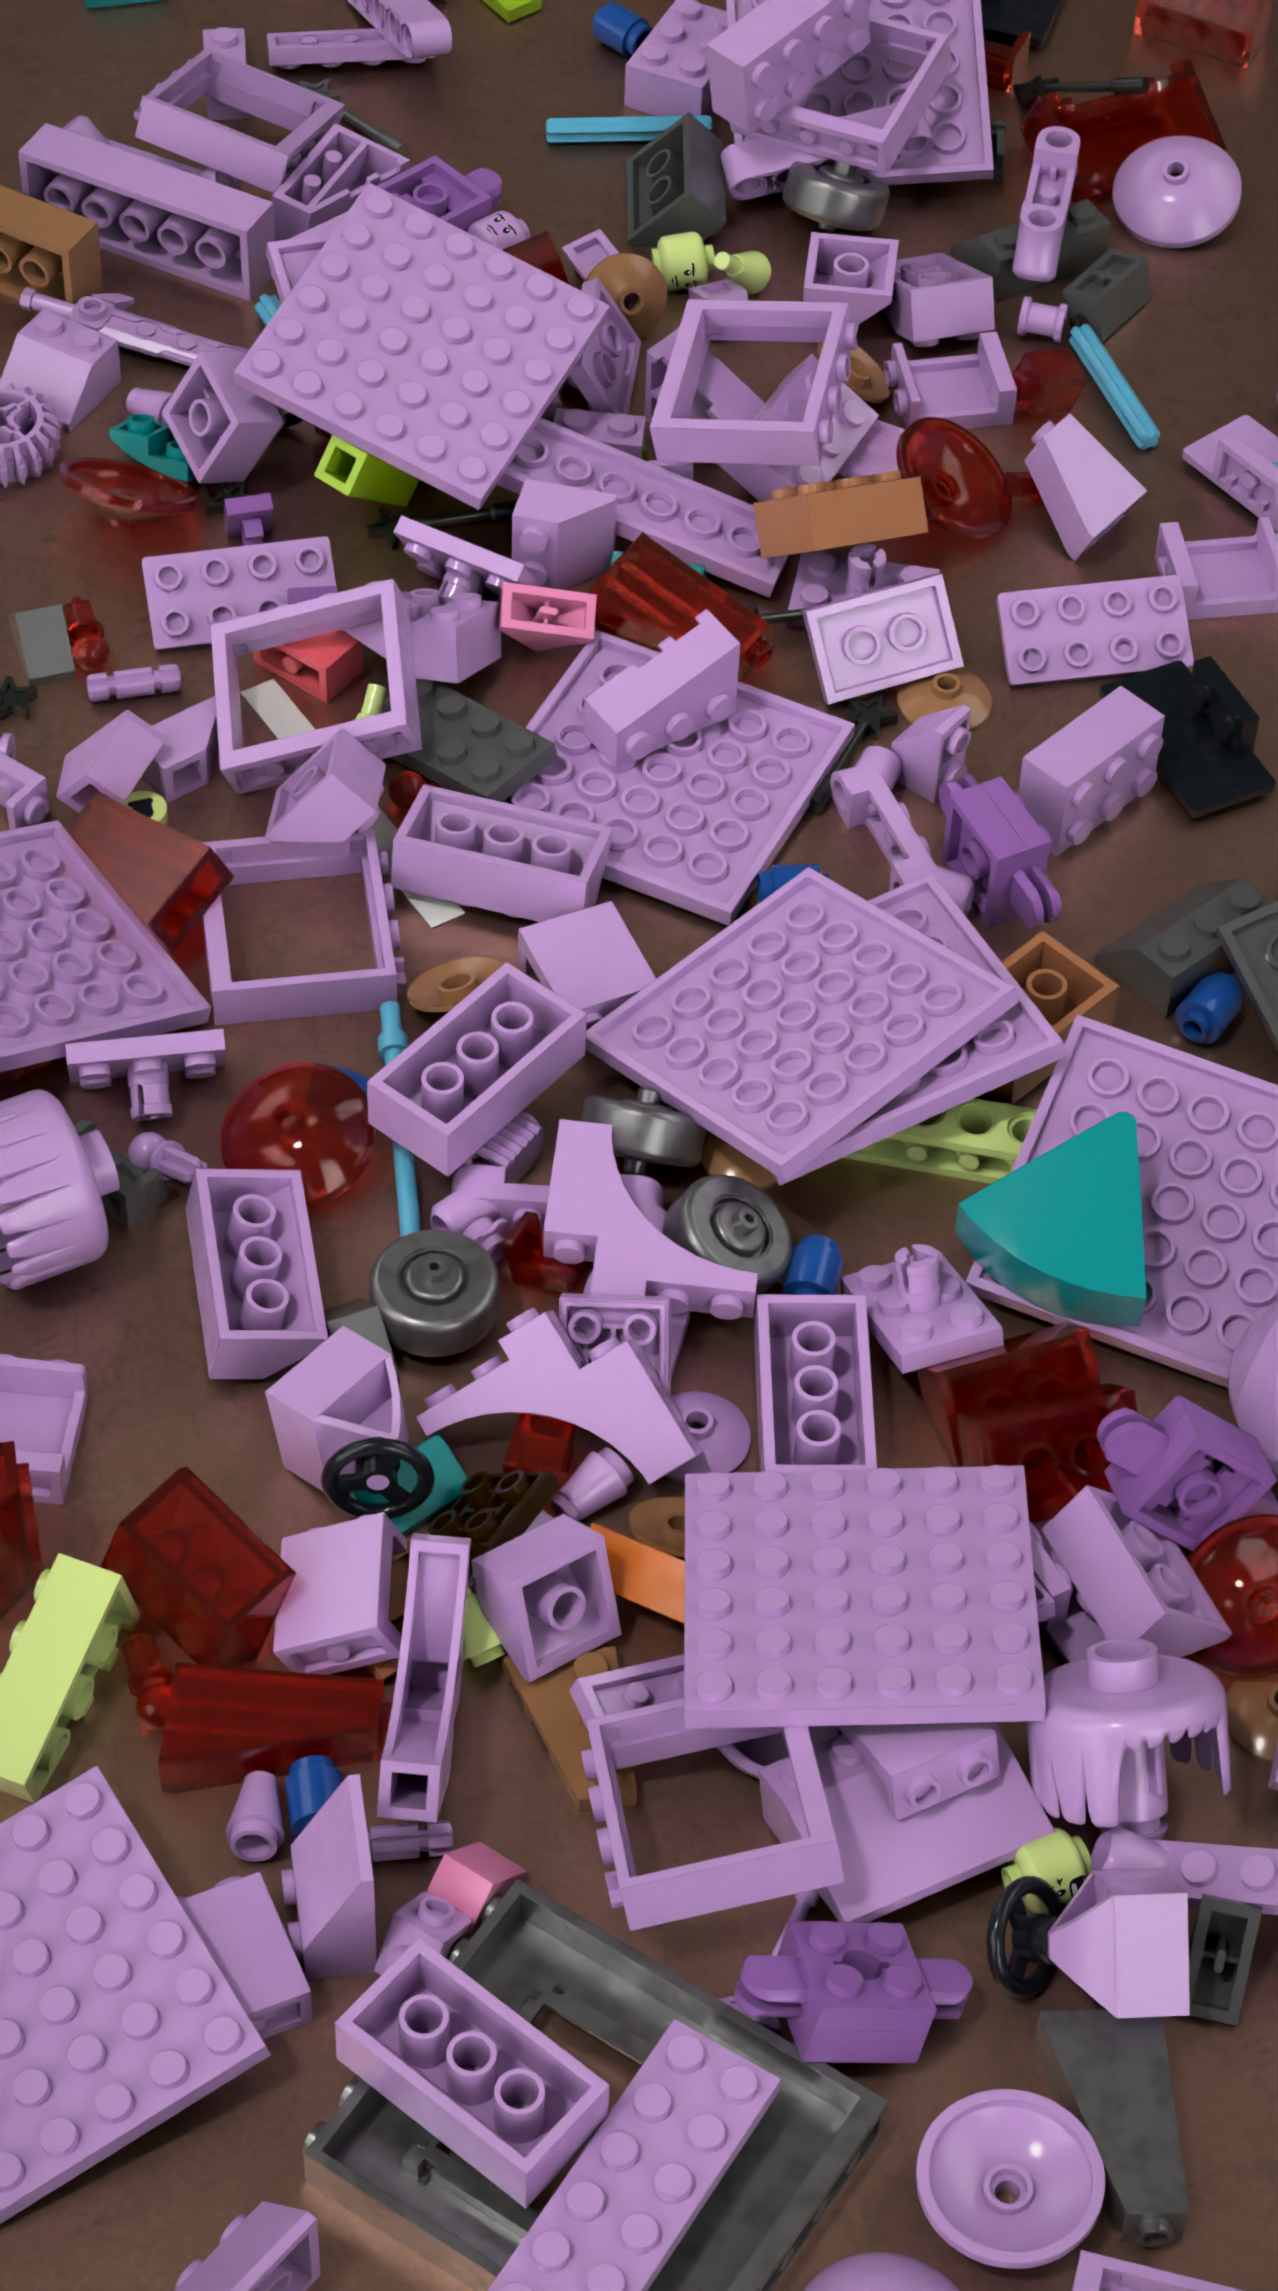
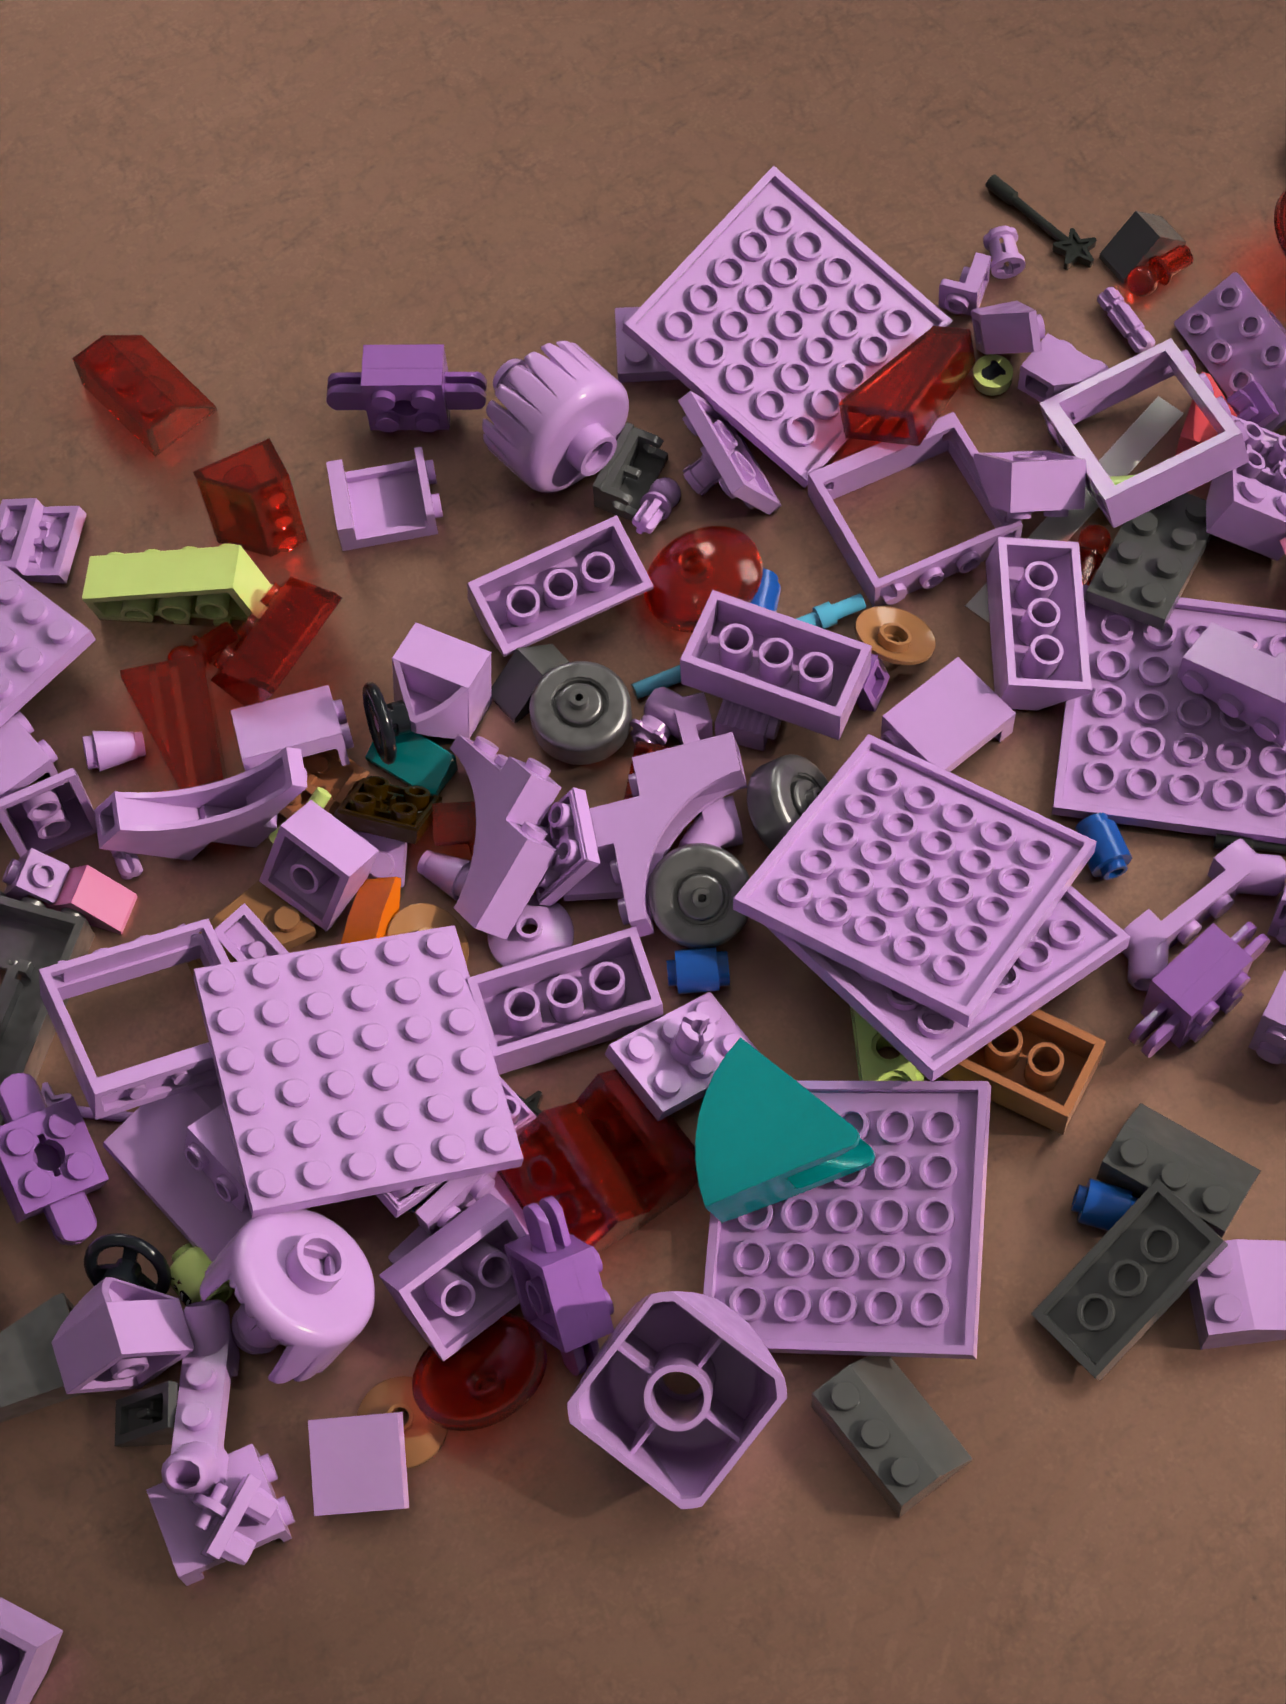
camera: 80 degrees right, 15 degrees up
blue brick [284,1755,343,1839] -> none

